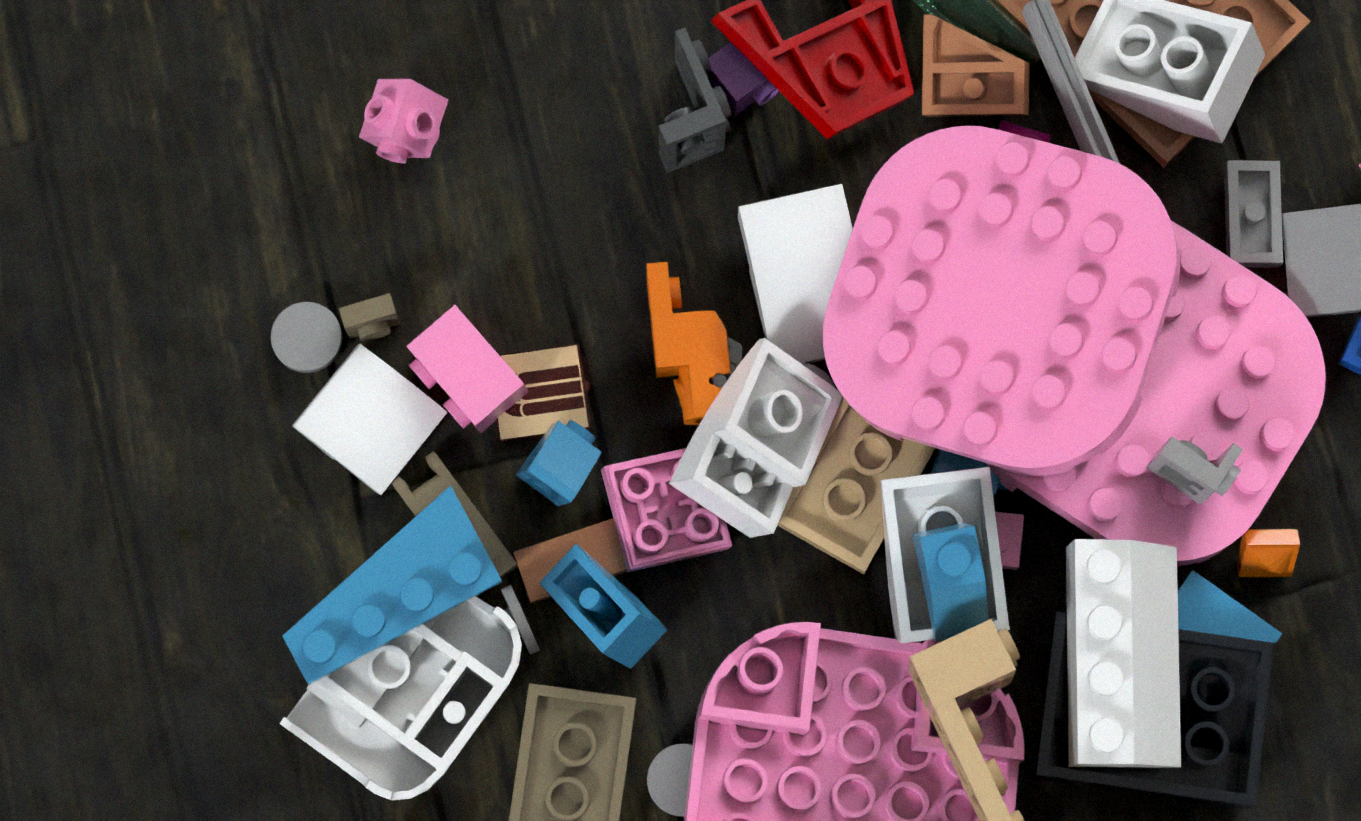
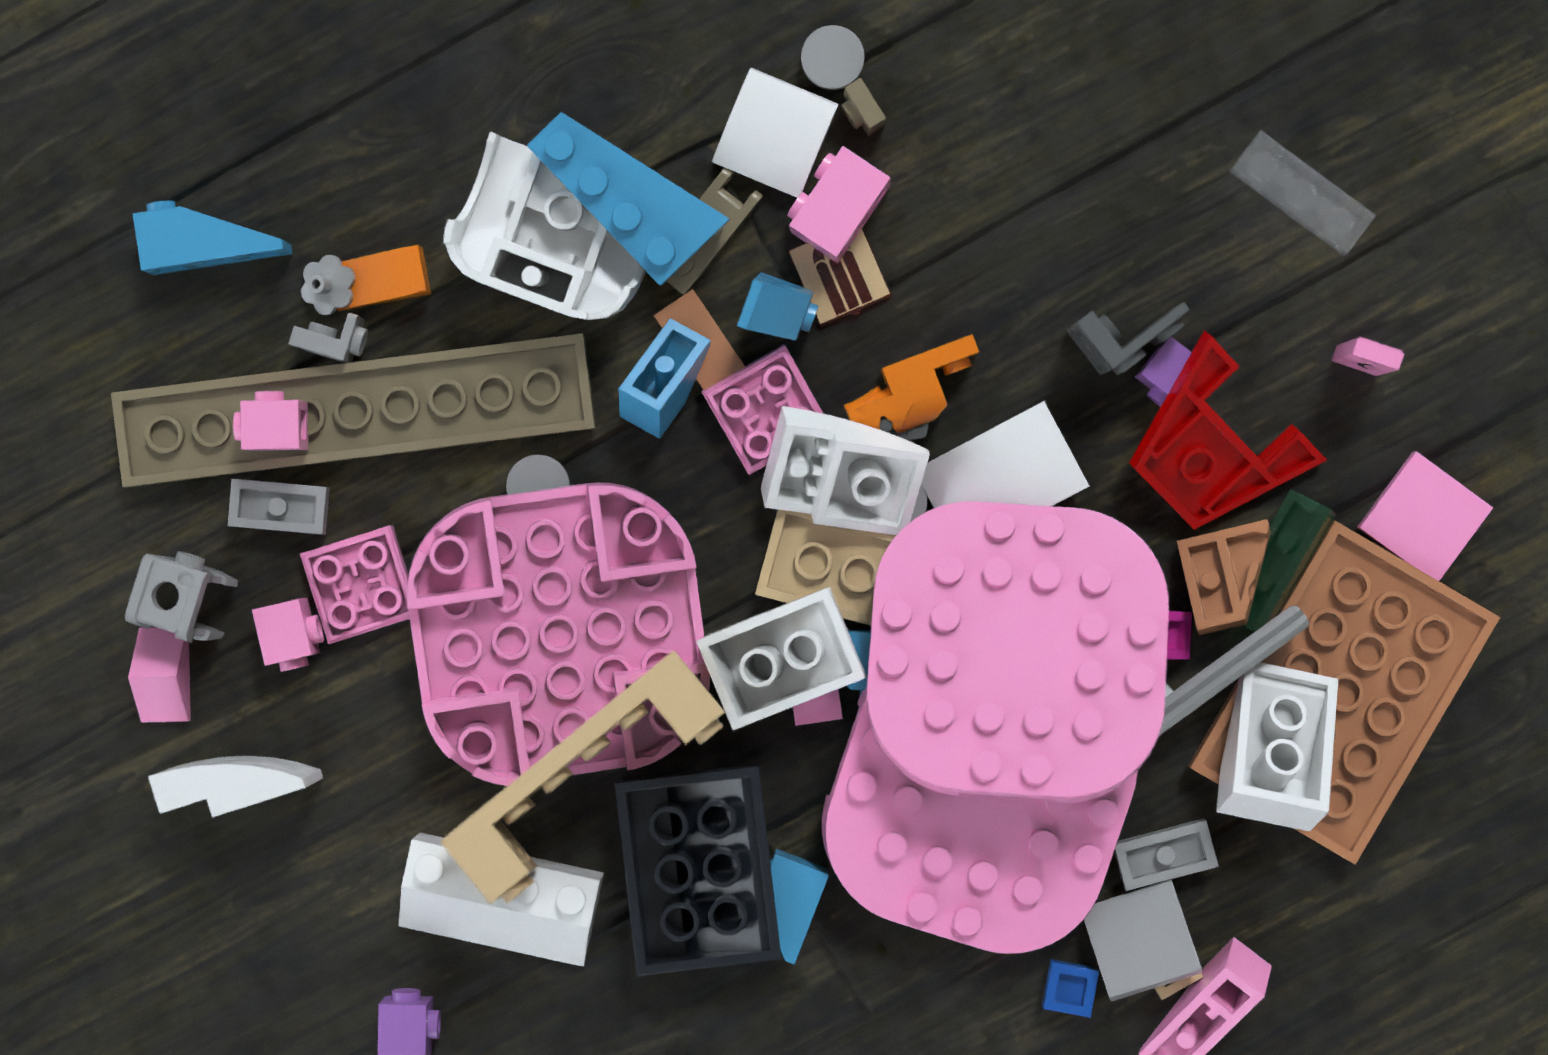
camera: 75 degrees right, 10 degrees up
bright pink brick [359,79,448,163] -> none
light grey piece [501,585,540,655] -> none
dark azure slope [913,523,989,642] -> none
white slope [1066,539,1181,768] -> none
light grey bracket [1147,437,1243,505] -> none
orange tile [1236,529,1300,577] -> none

